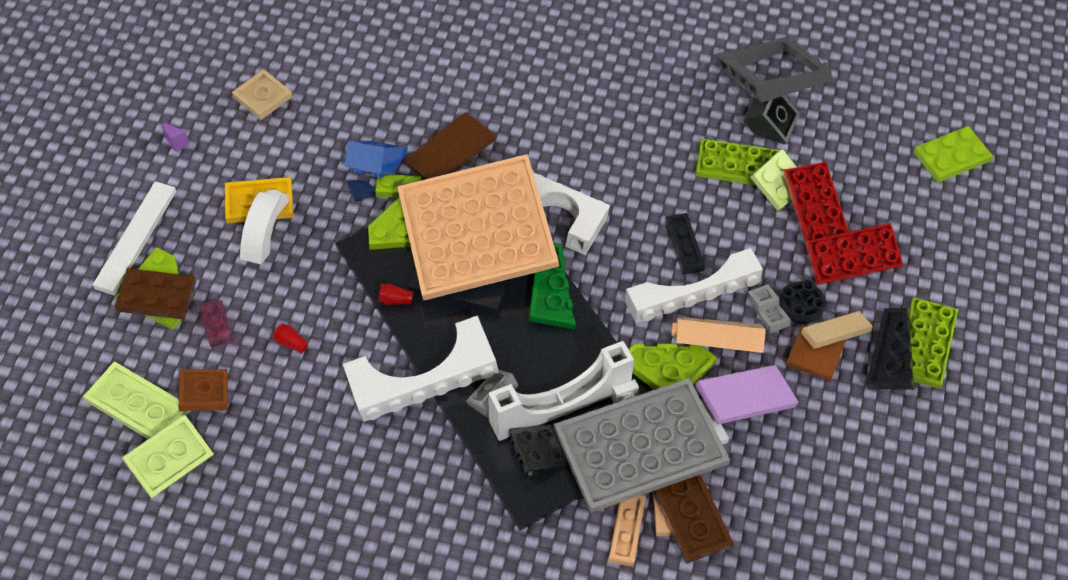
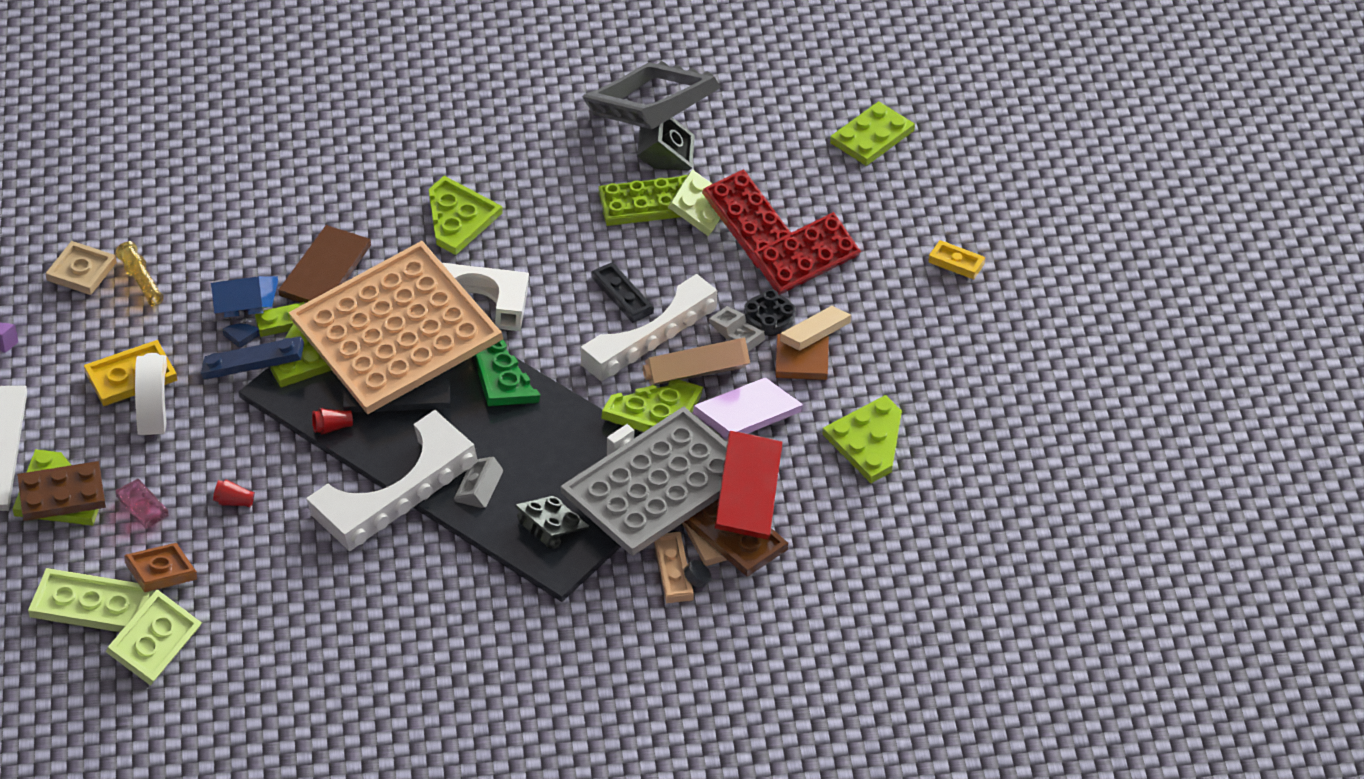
camera: 20 degrees left, 10 degrees down
white arch [489,341,634,441] -> none
black wing [866,308,914,390] -> none
lime tile [909,297,959,389] -> none
none -> clear yellow pin [115,241,164,306]
none -> dark blue plate [200,336,304,380]
none -> lime plate [429,176,503,255]
none -> black tile [684,560,712,588]
none -> red tile [714,430,783,540]
none -> lime plate [822,395,902,483]
none -> yellow plate [928,240,985,280]

